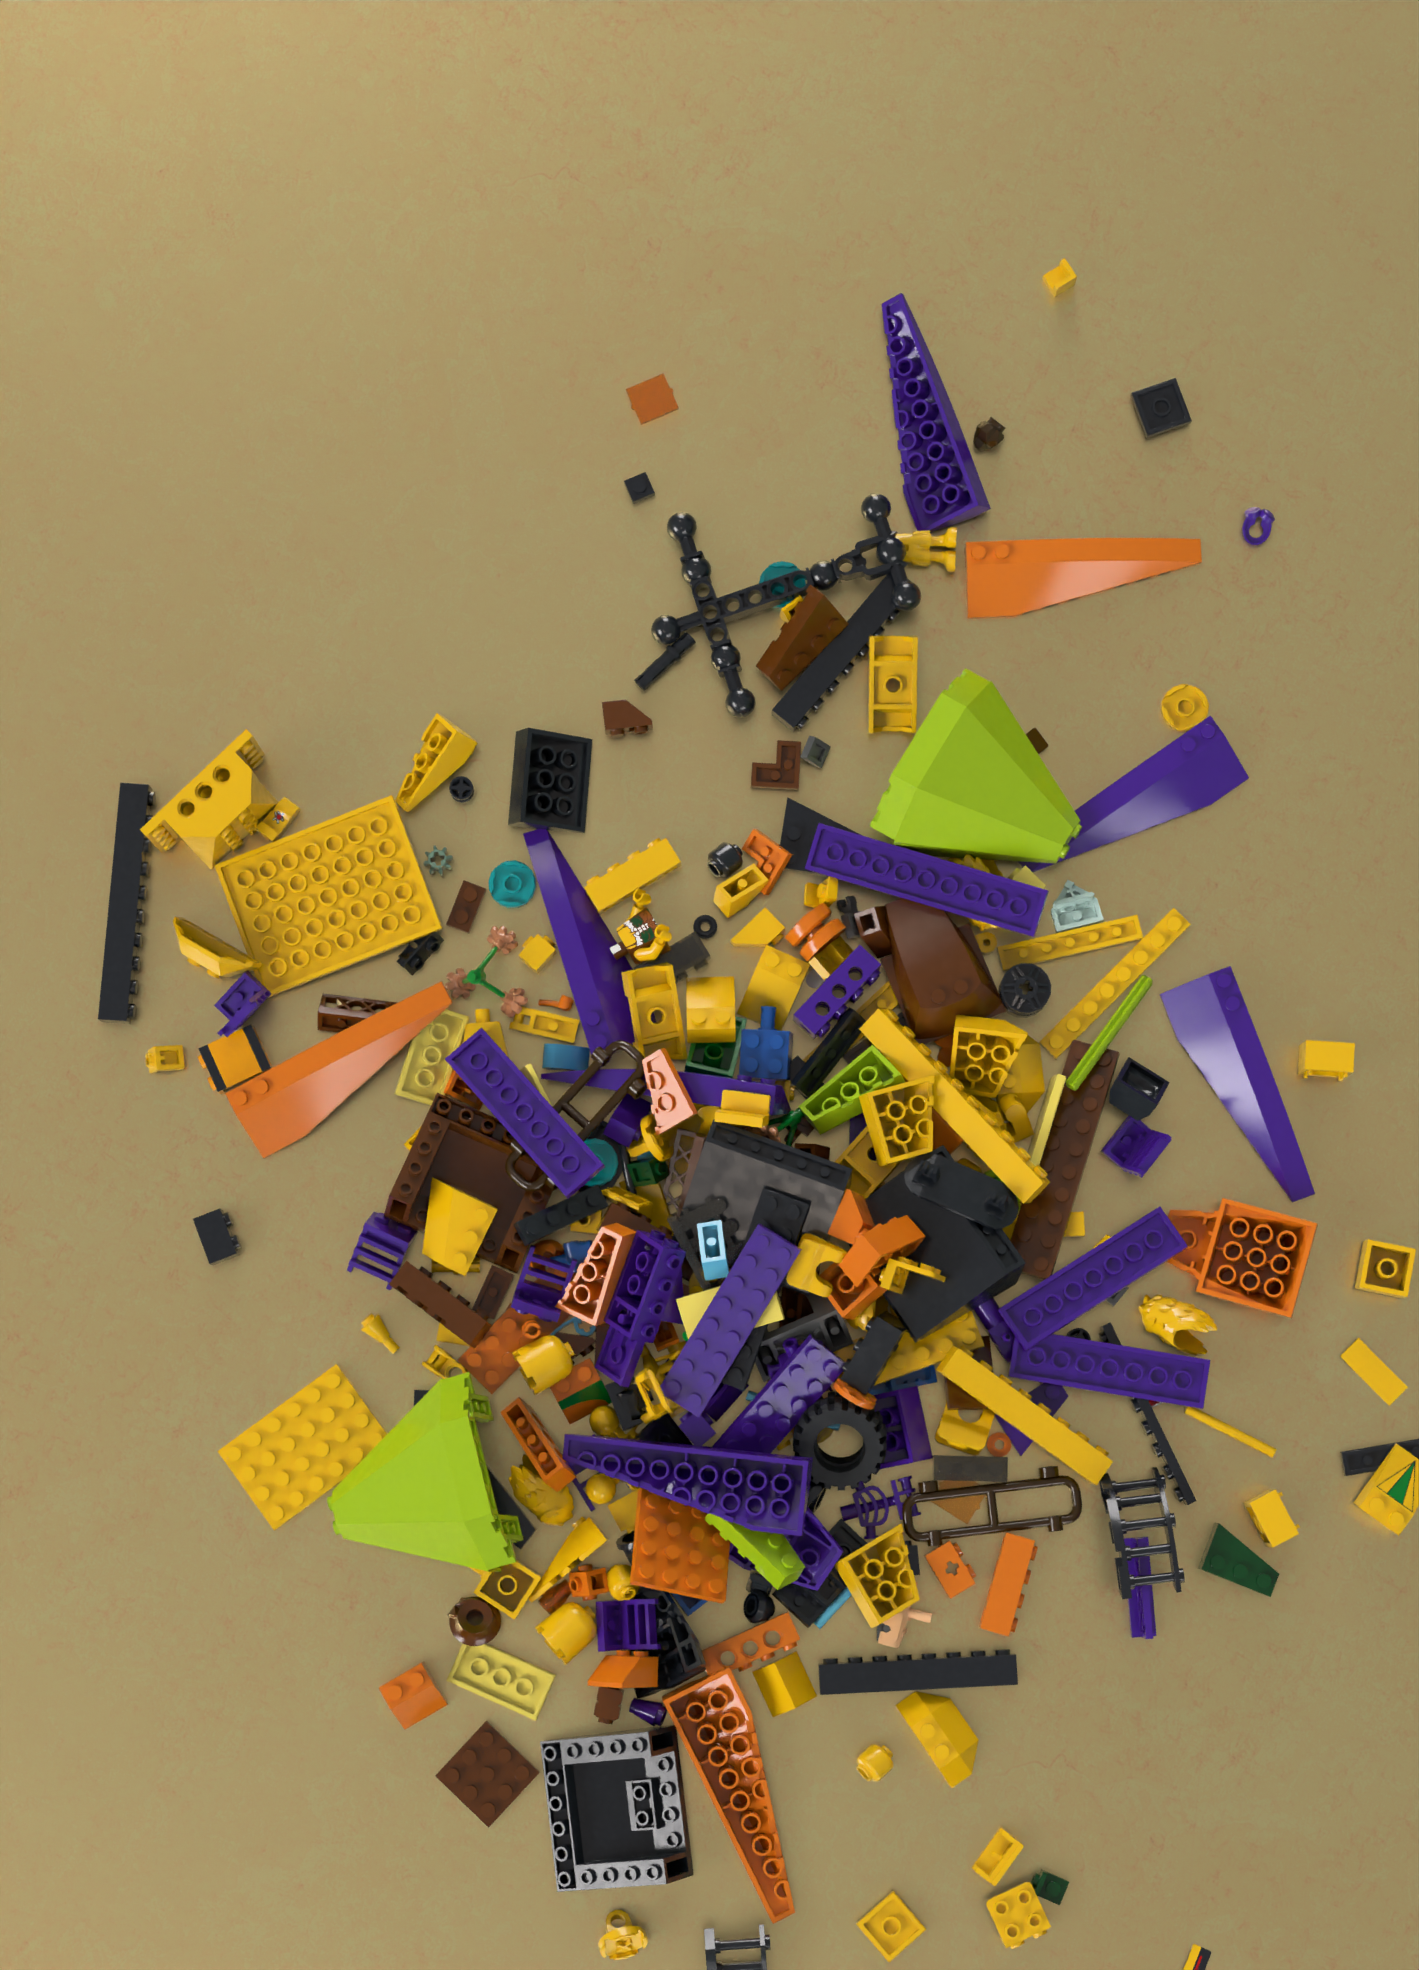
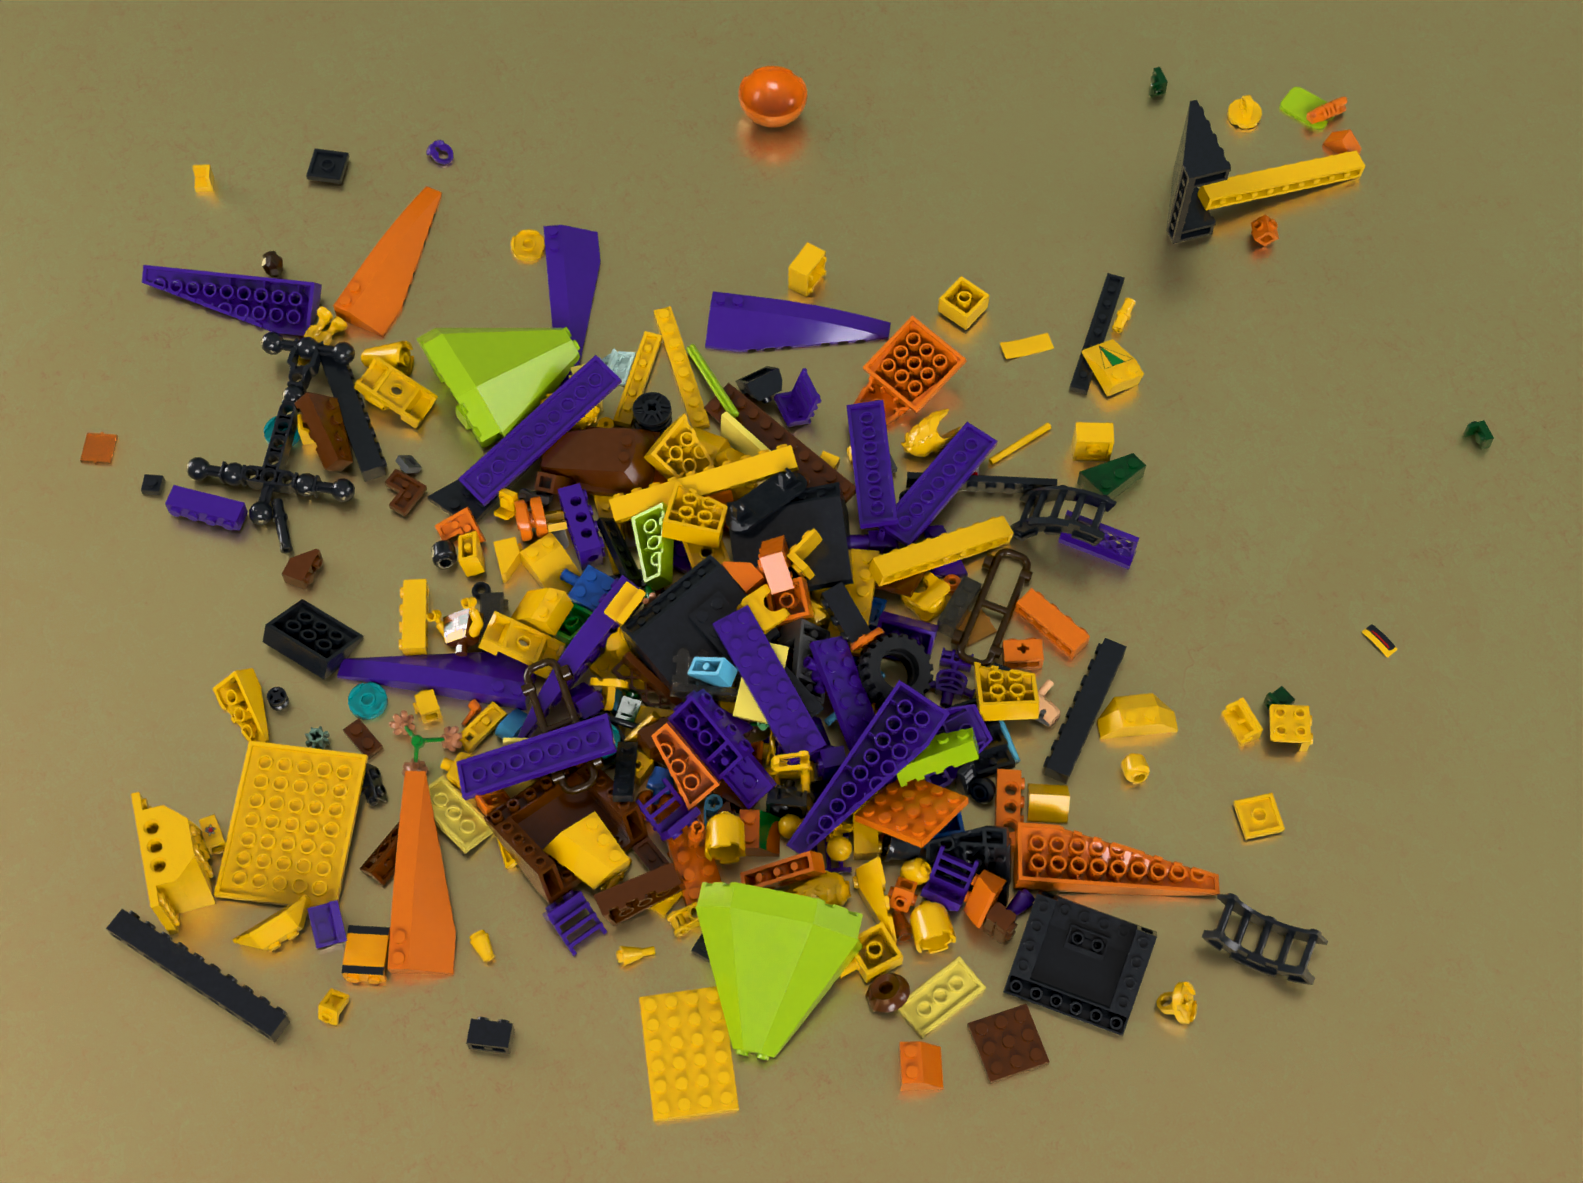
camera: 65 degrees left, 20 degrees down
wing [642,1048,698,1136] -> none
none -> dark purple brick [165,485,248,531]
none -> yellow cone [361,341,414,375]
none -> yellow cone [469,929,495,962]

